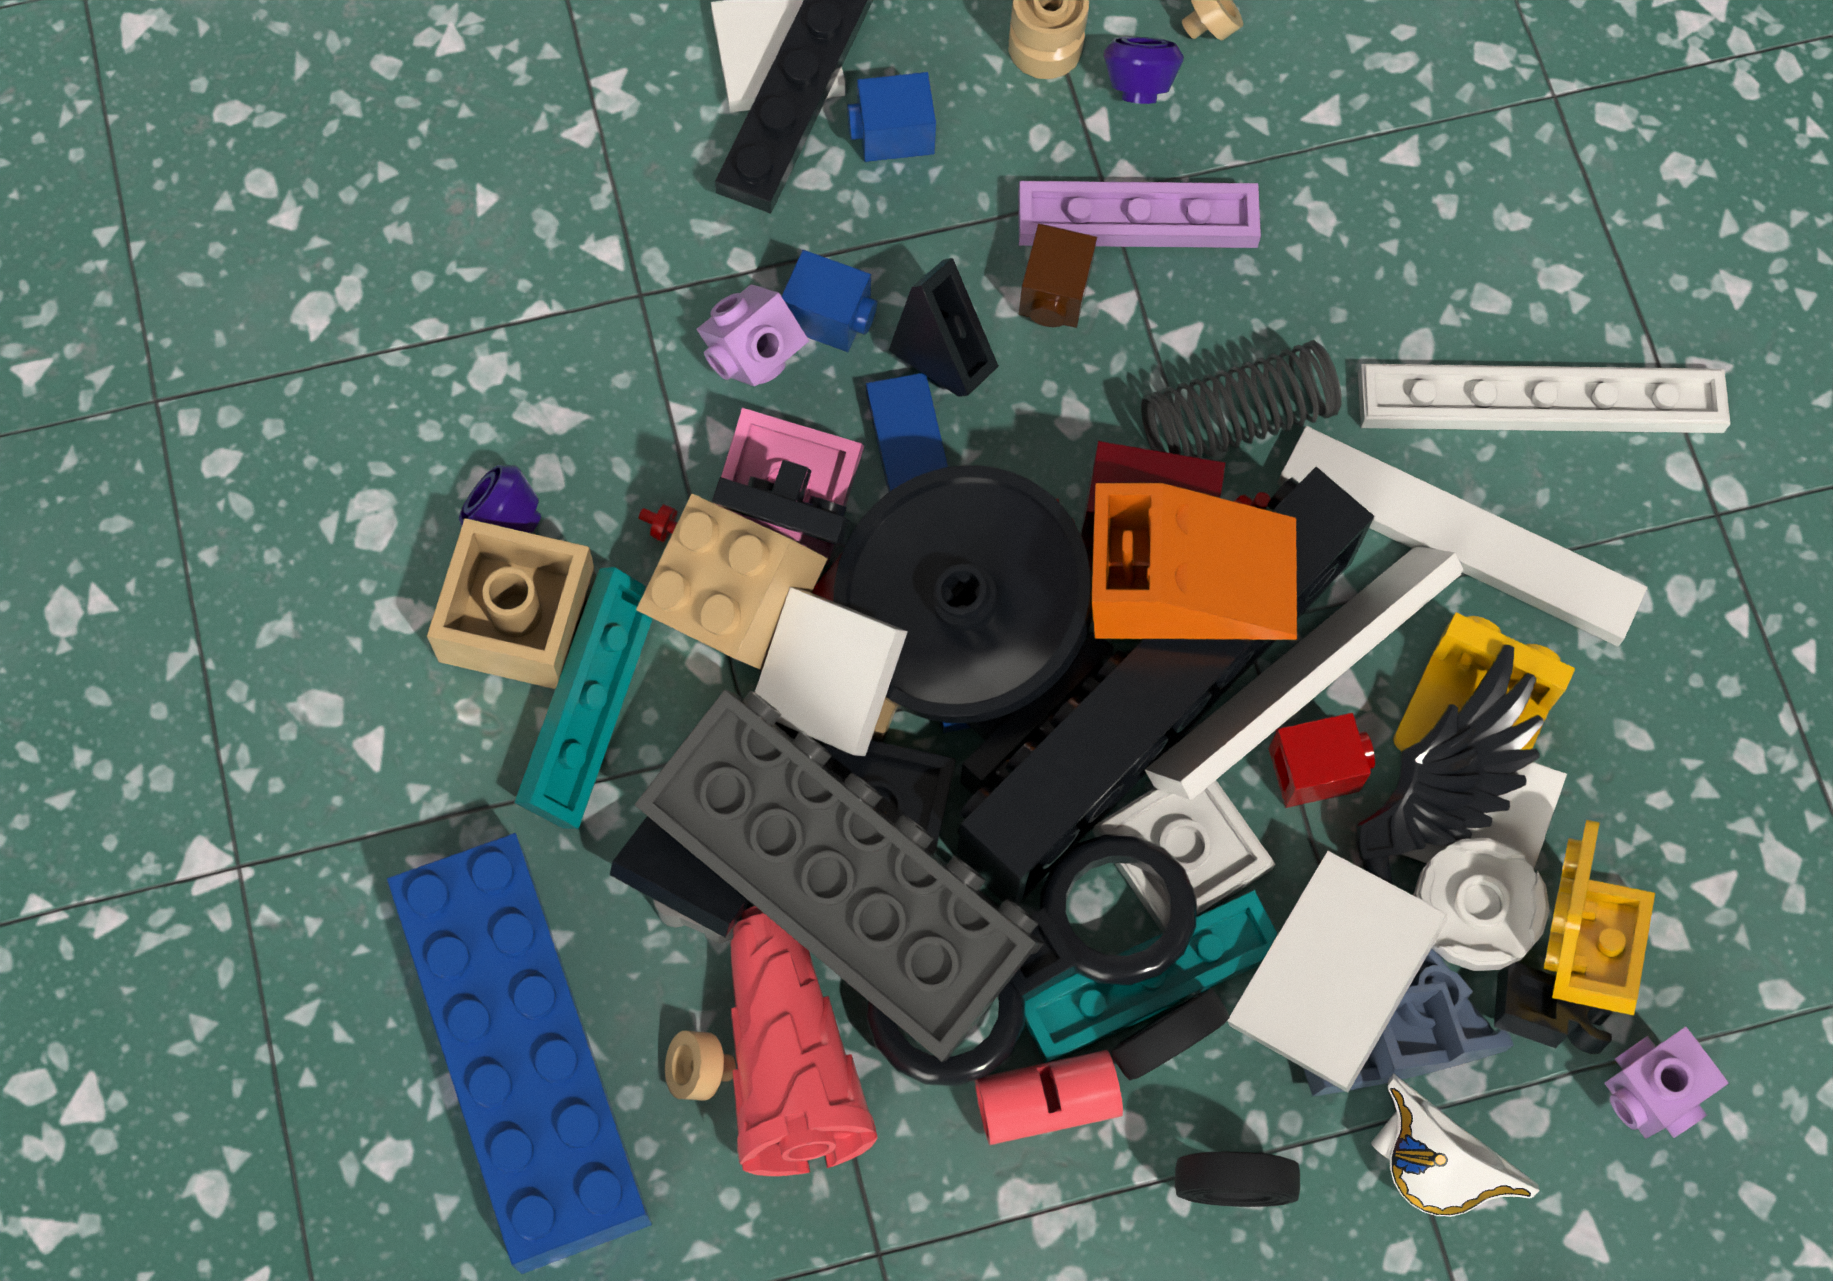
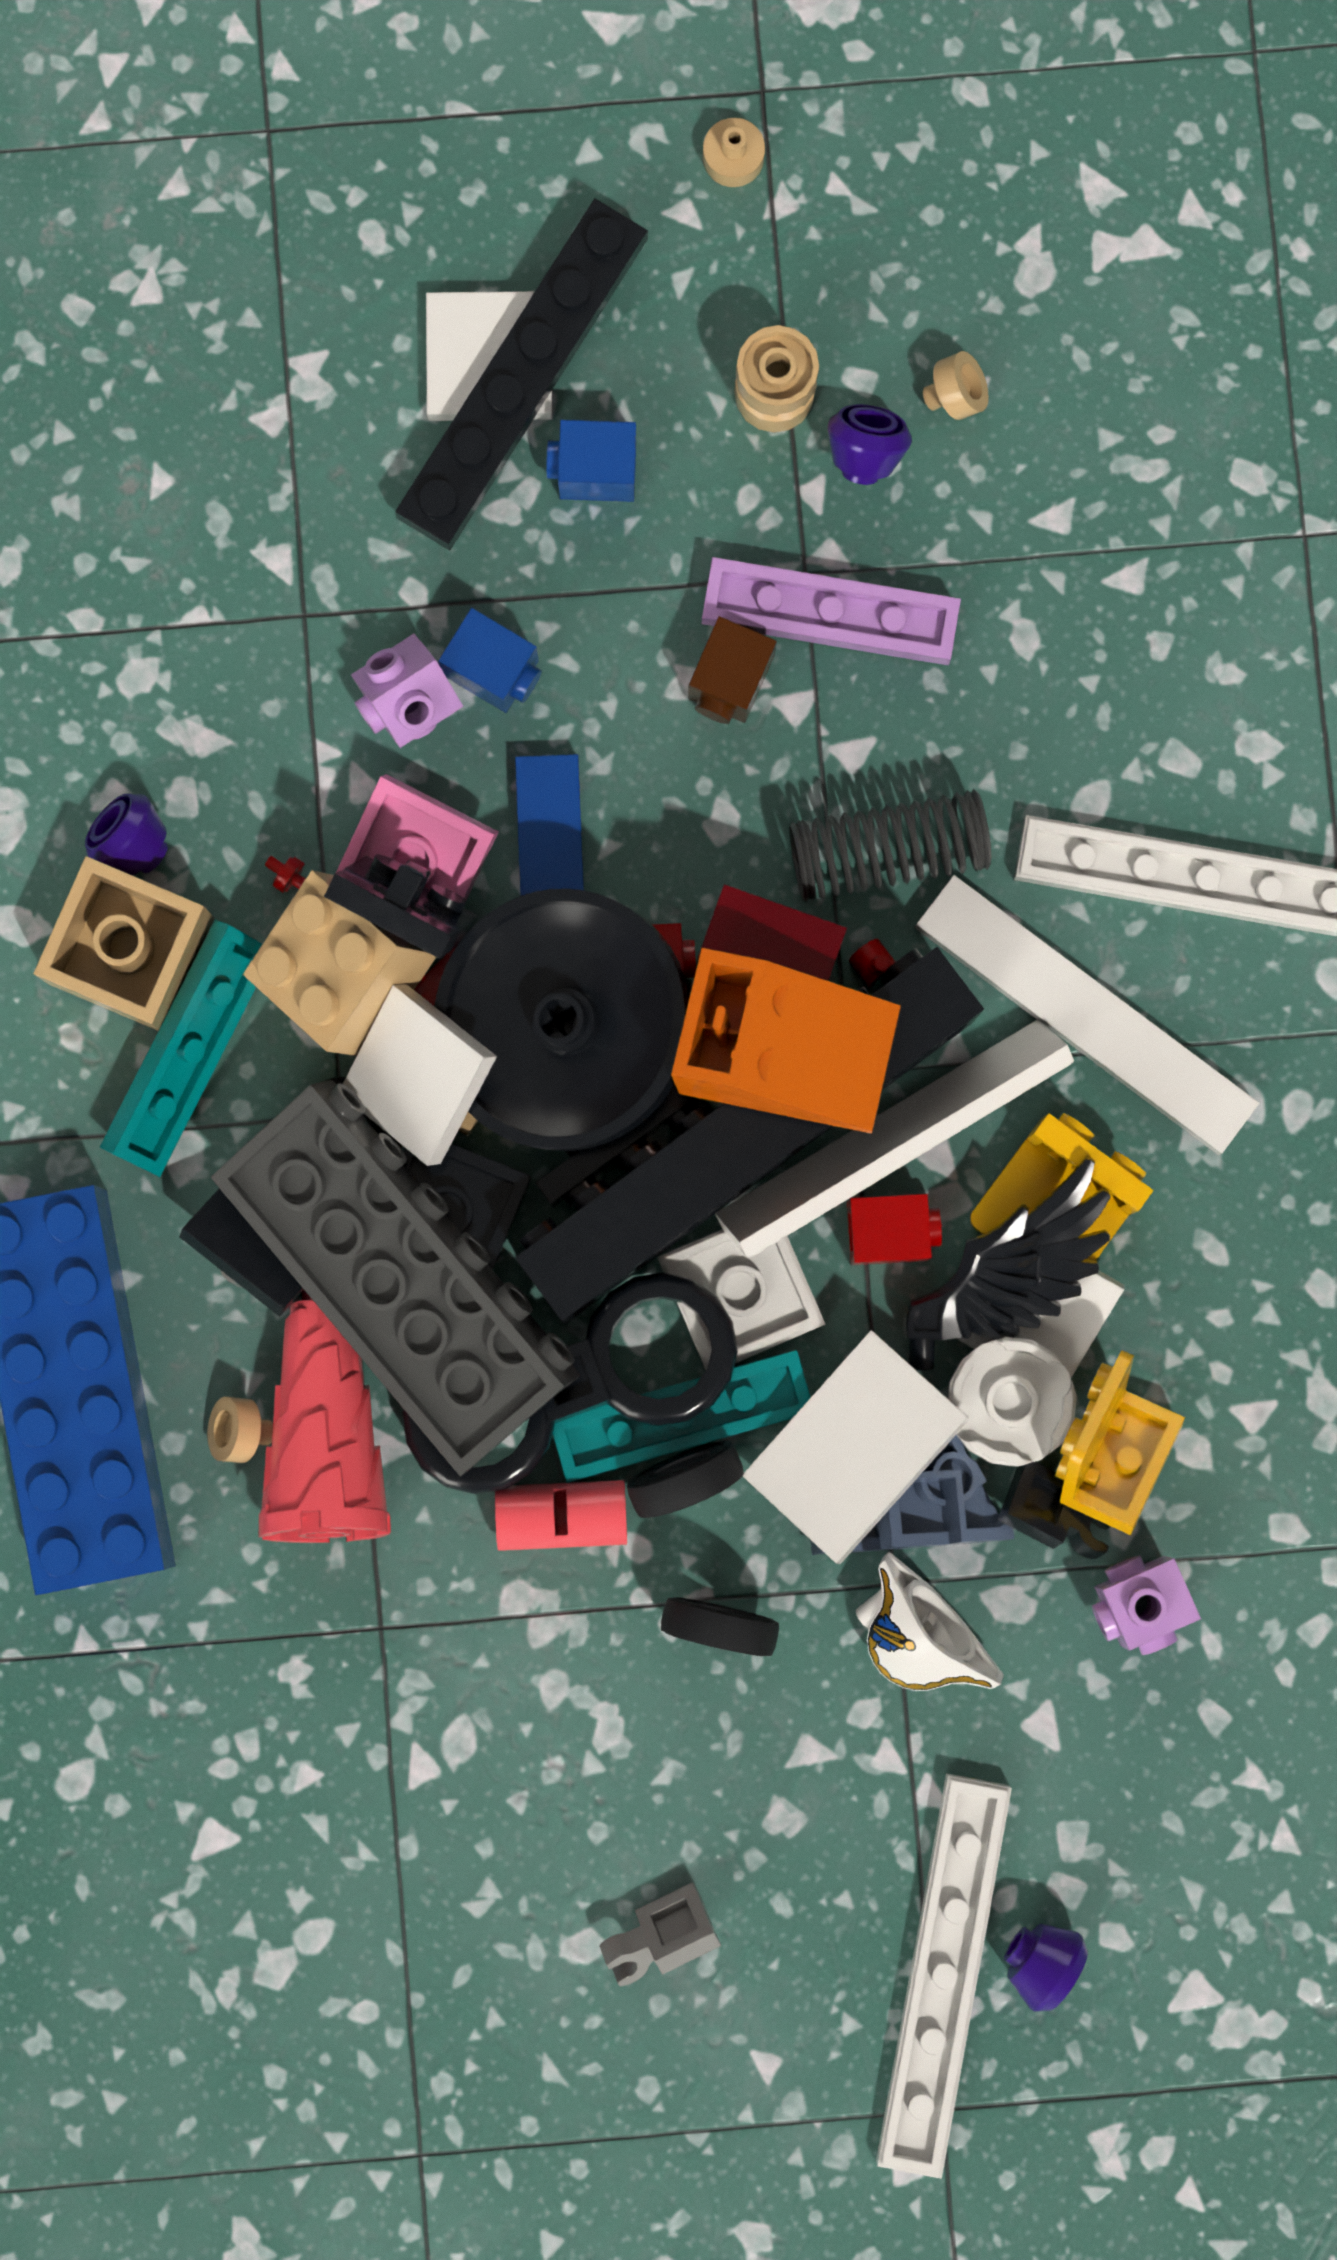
camera: 10 degrees right, 15 degrees up
black slope [888,258,999,397] -> none

